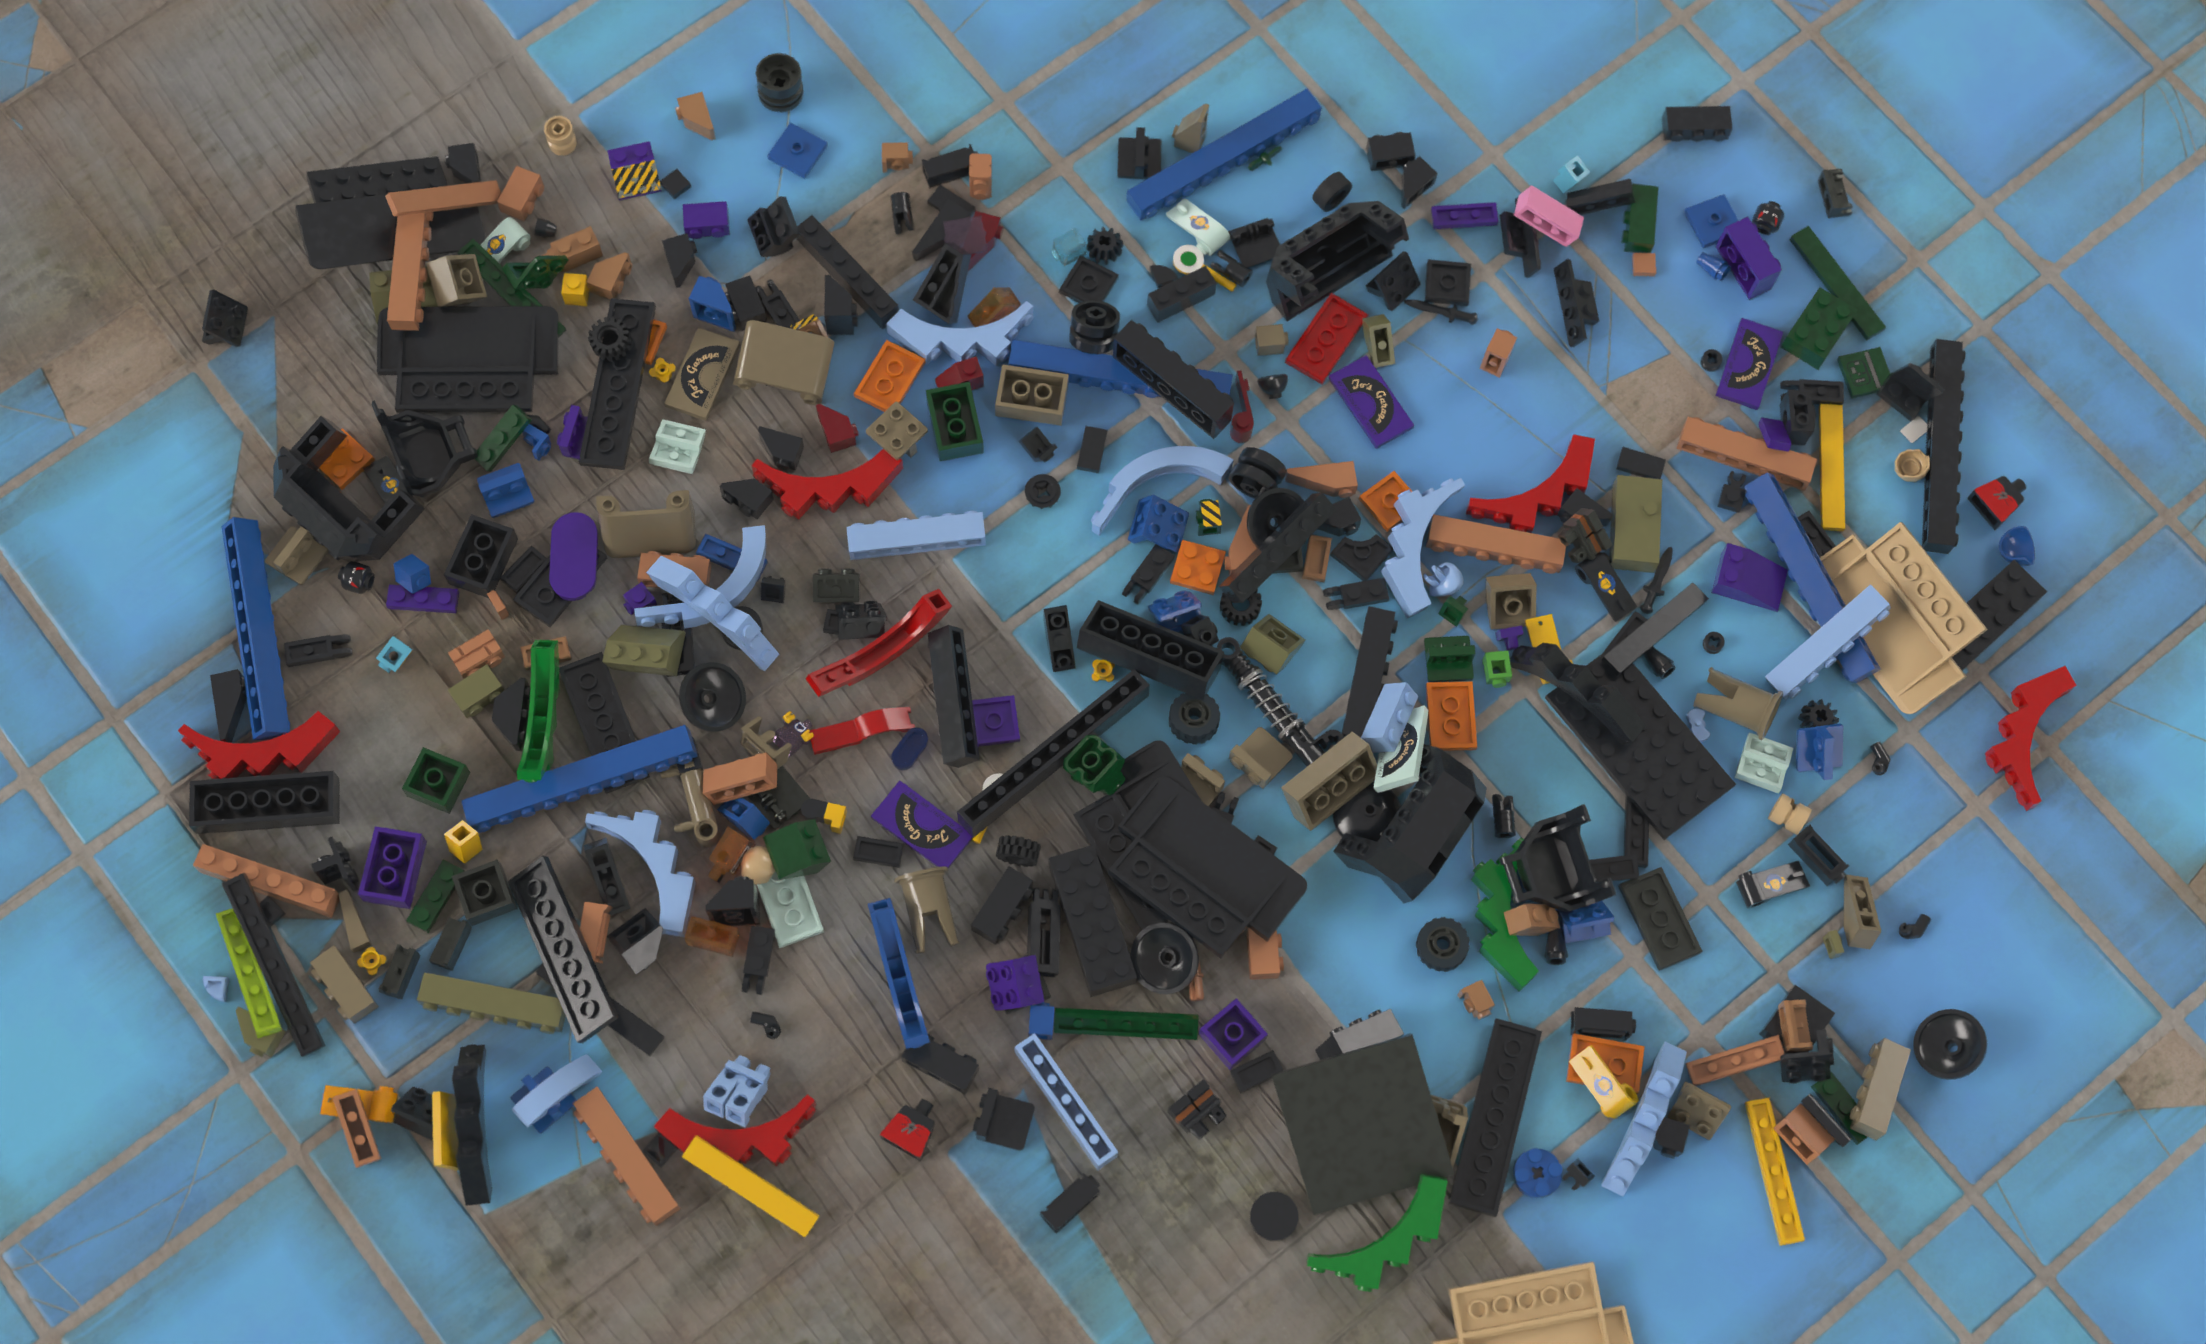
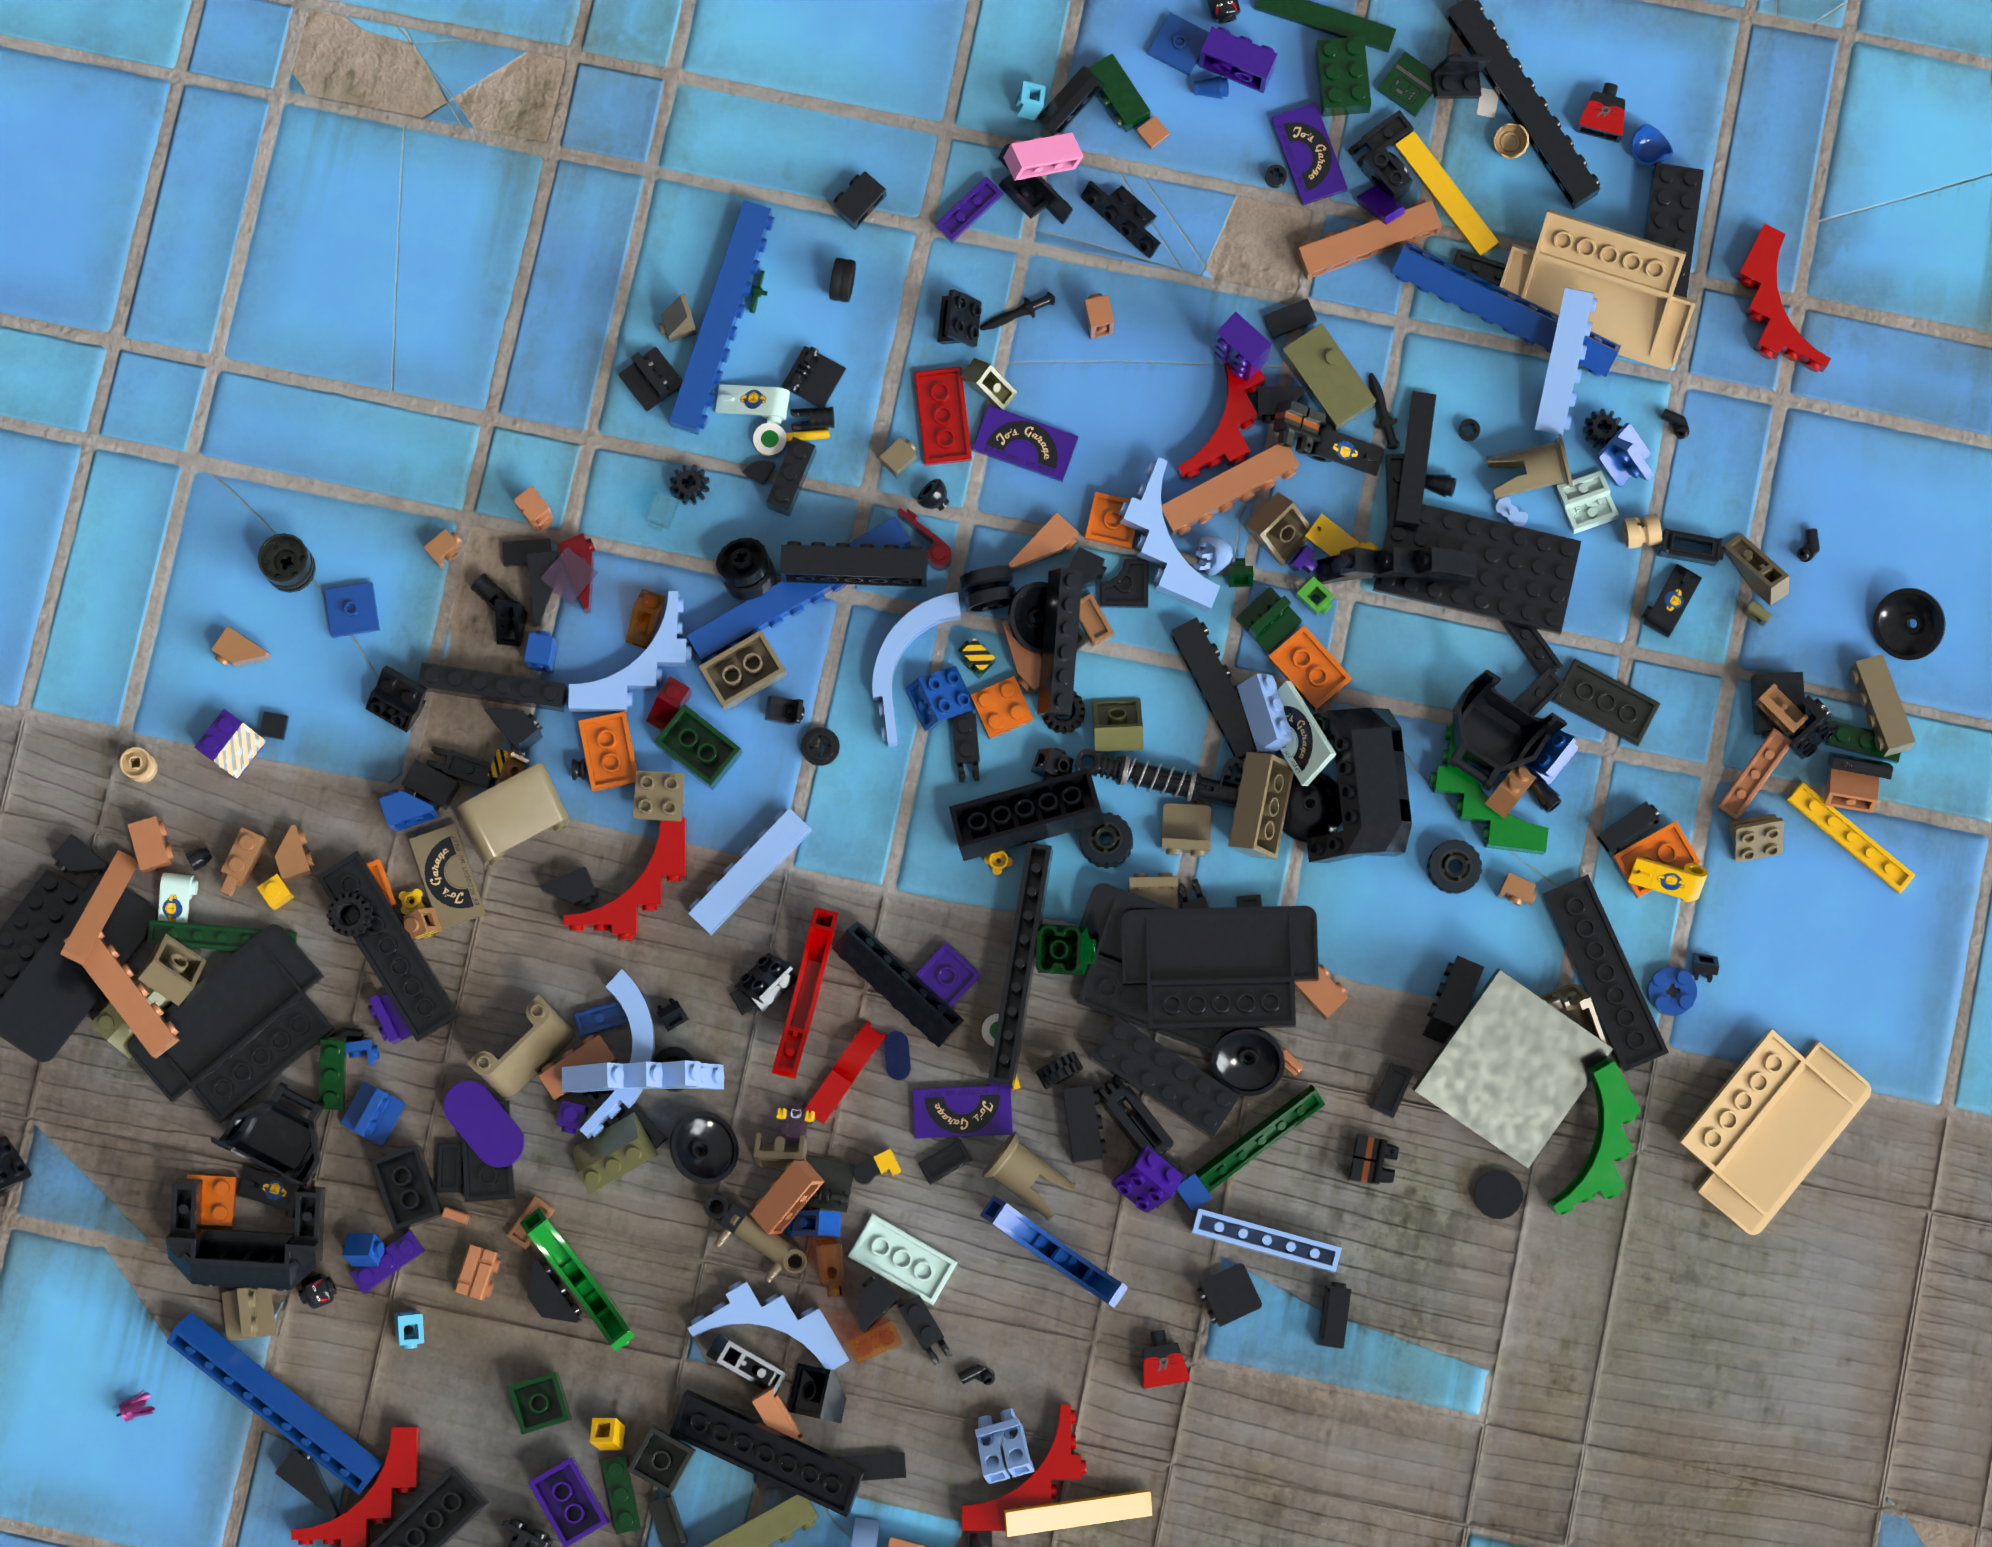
camera: 35 degrees left, 10 degrees up
black hinge [284,634,353,667] -> none
olive brick [448,664,505,719] -> none
blue brick [461,725,698,833] -> none
dark green bracket [502,255,569,289] -> none
black plate [559,652,650,794] -> none
light aqua slope [649,419,706,474] -> none
black slope [662,233,698,288] -> none
dark purple brick [683,201,730,239] -> none
black slope [719,479,774,520] -> none
tan hair [741,846,776,885] -> none
dark green slope [763,819,831,880] -> none
pearl dark grey bracket [813,568,860,602] -> none
dark red slope [816,404,859,453] -> none
black brick [901,1034,979,1095] -> none
black wedge [913,242,971,324] -> none
black window [922,144,979,188] -> none
black slope [1043,605,1076,672] -> none
black tile [1059,255,1119,303] -> none
black tile [1077,426,1108,473] -> none
blue bracket [1148,590,1202,632] -> none
dark purple brick [1198,998,1268,1070] -> none
black wedge [1266,201,1409,322] -> none
black hinge [1323,578,1389,610] -> none
black slope [1401,156,1438,209] -> none
black tile [1424,259,1471,306] -> none
black hinge [1492,794,1516,838] -> none
light blue arch [1601,1041,1687,1196] -> none
black slope [1653,1117,1690,1158] -> none
dark purple slope [1711,543,1788,612] -> none
black plate [1717,471,1746,513] -> none
none -> flat silver piece [116,1390,155,1422]
none -> medium nougat brick [403,908,443,940]
none -> black slope [495,599,528,647]
none -> blue brick [524,630,558,673]
none -> black bush [571,758,586,780]
none -> dark purple brick [1212,312,1272,382]

